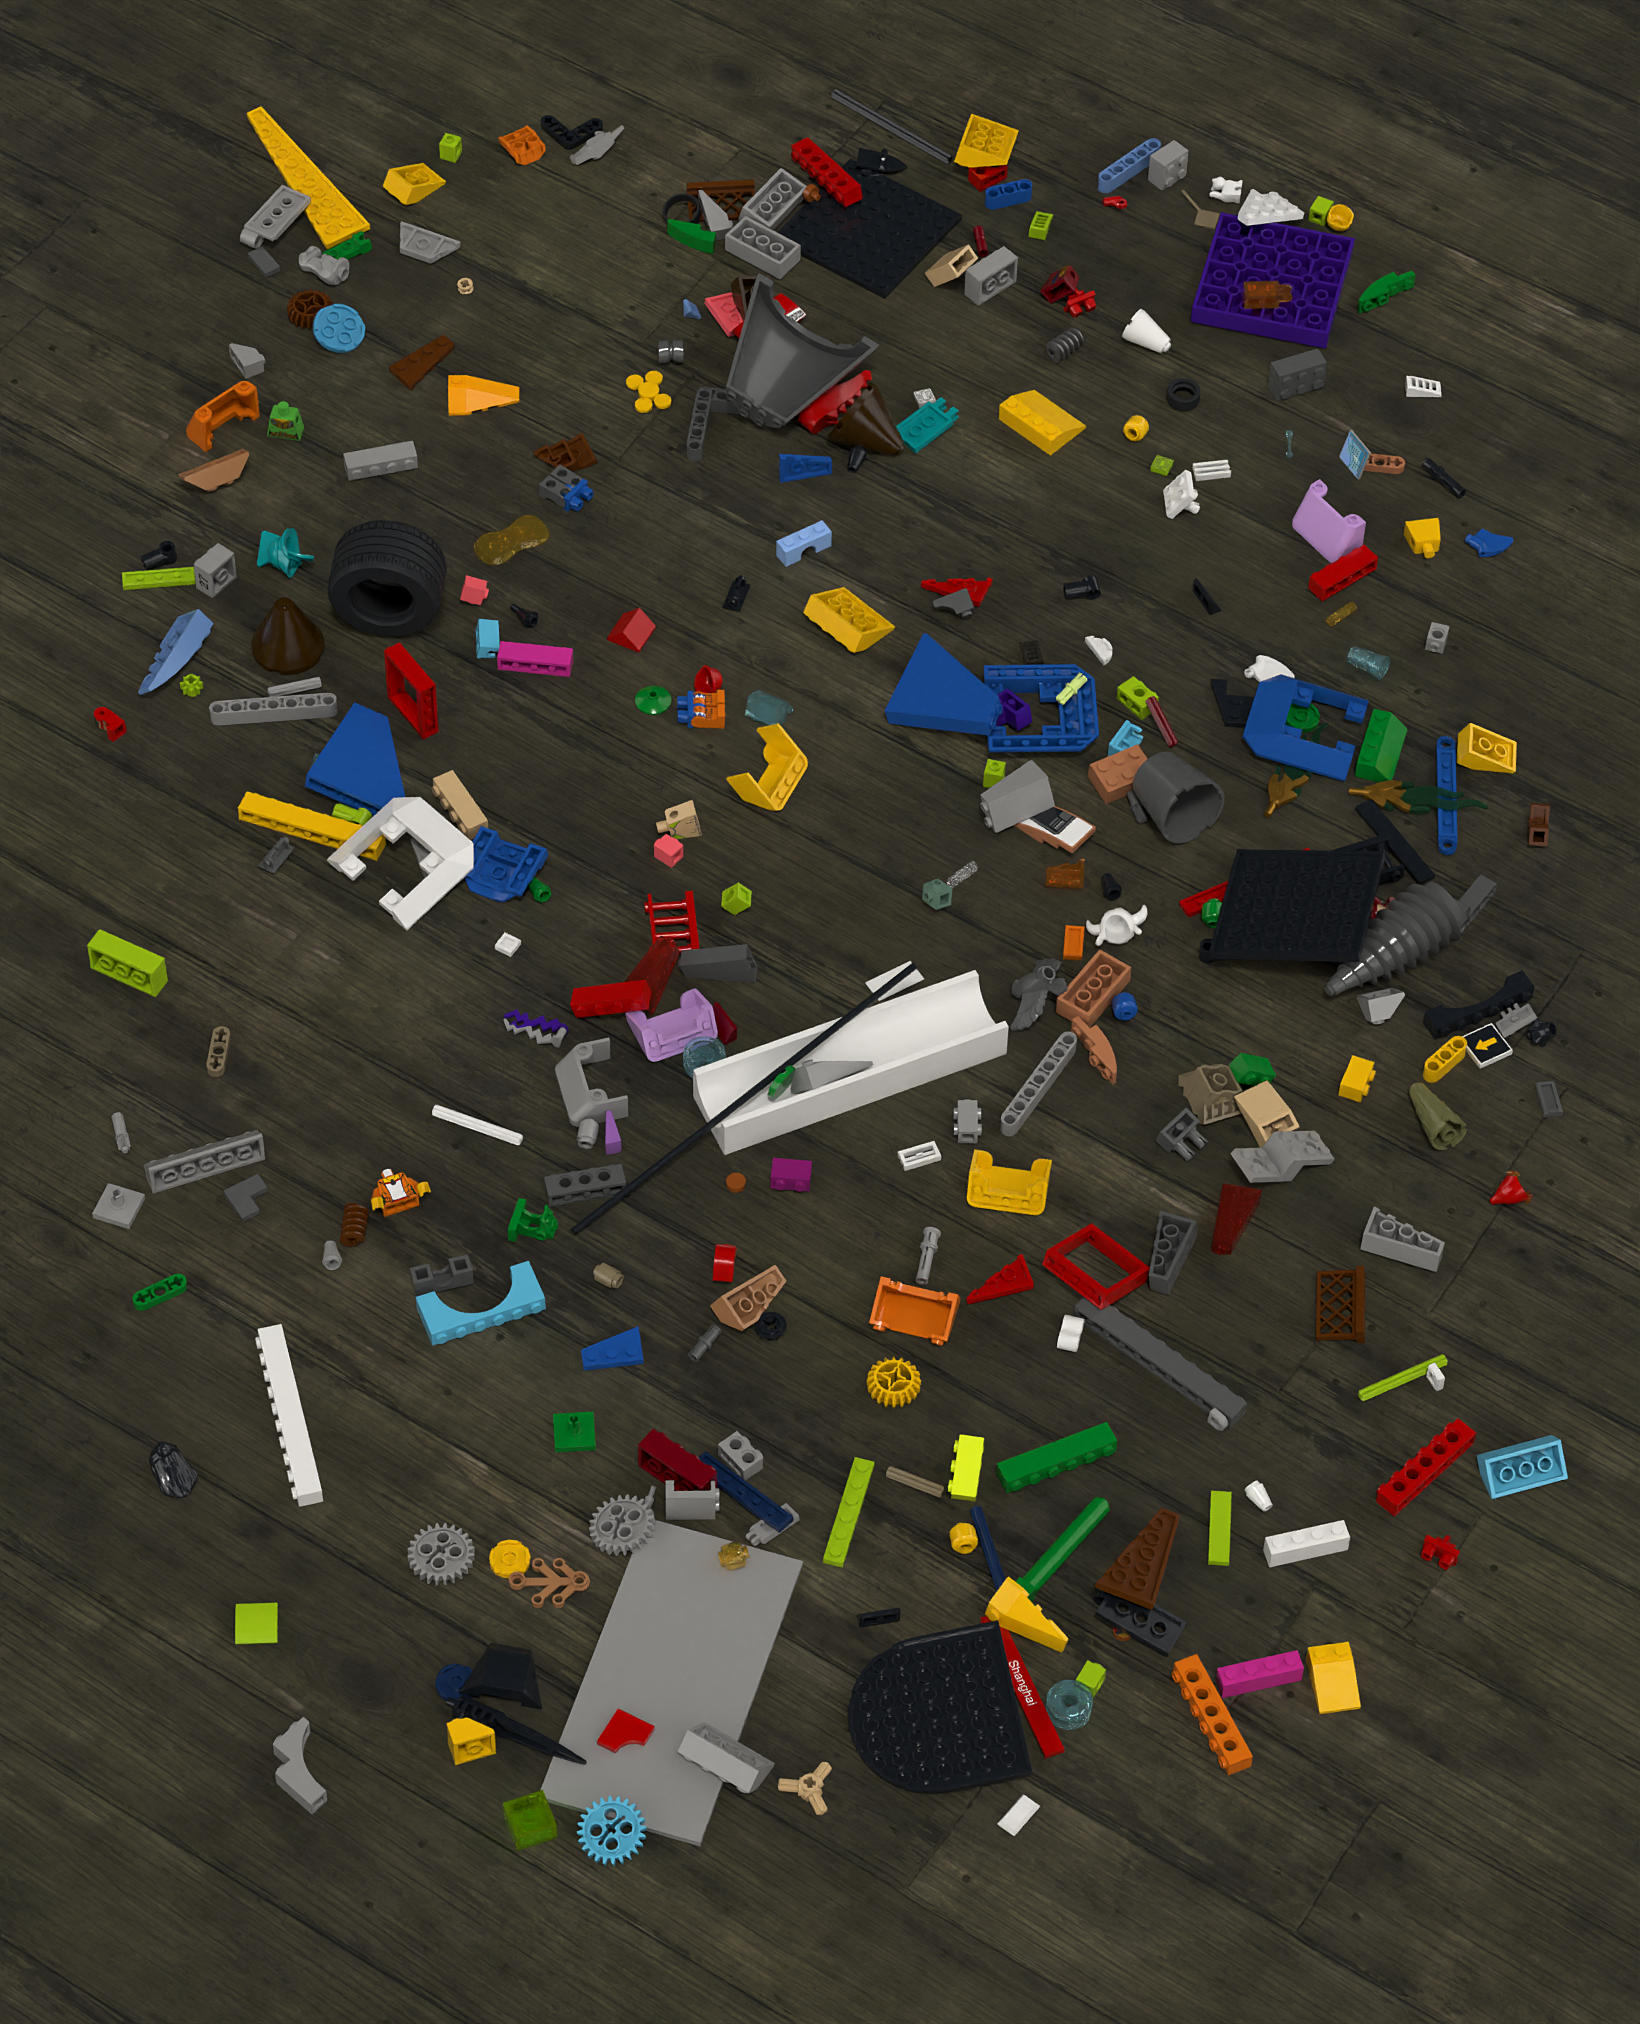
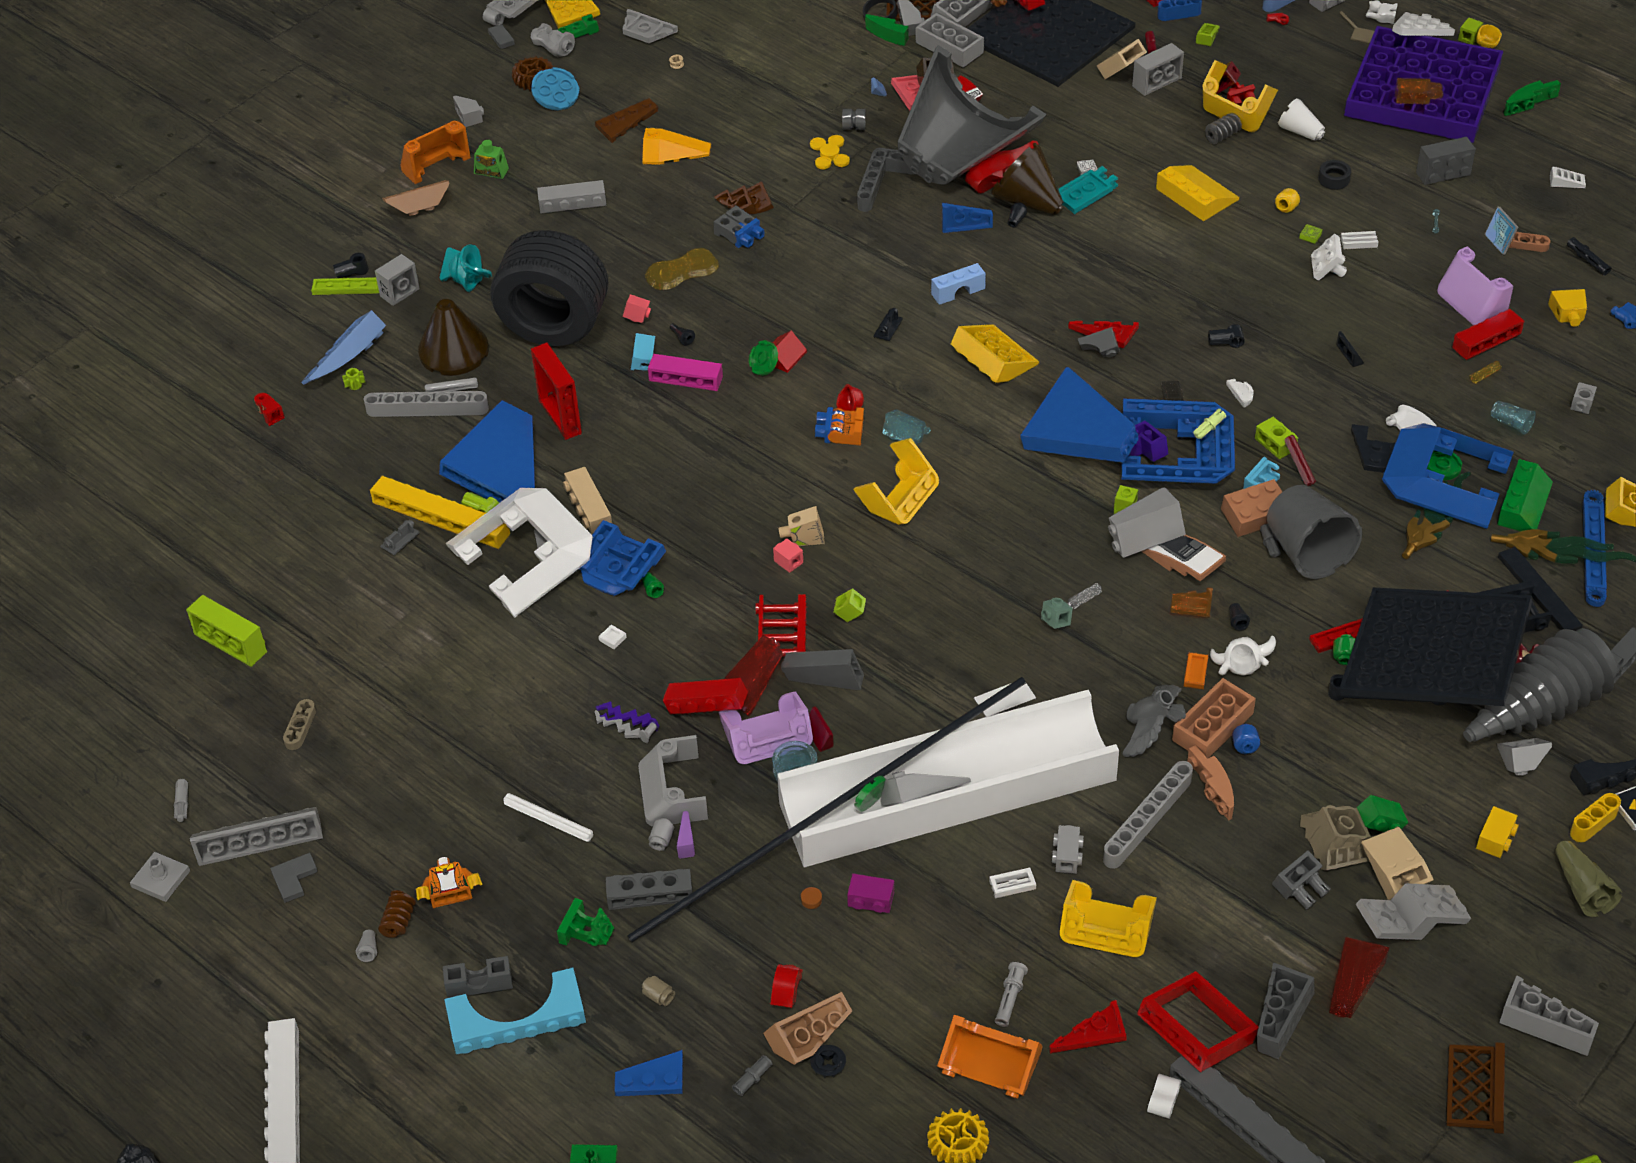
camera: 10 degrees right, 5 degrees down
green beam [132,1274,187,1311] -> none
green dish [635,686,672,715] -> none
none -> green tile [749,340,778,376]
none -> yellow windscreen [1203,60,1278,132]

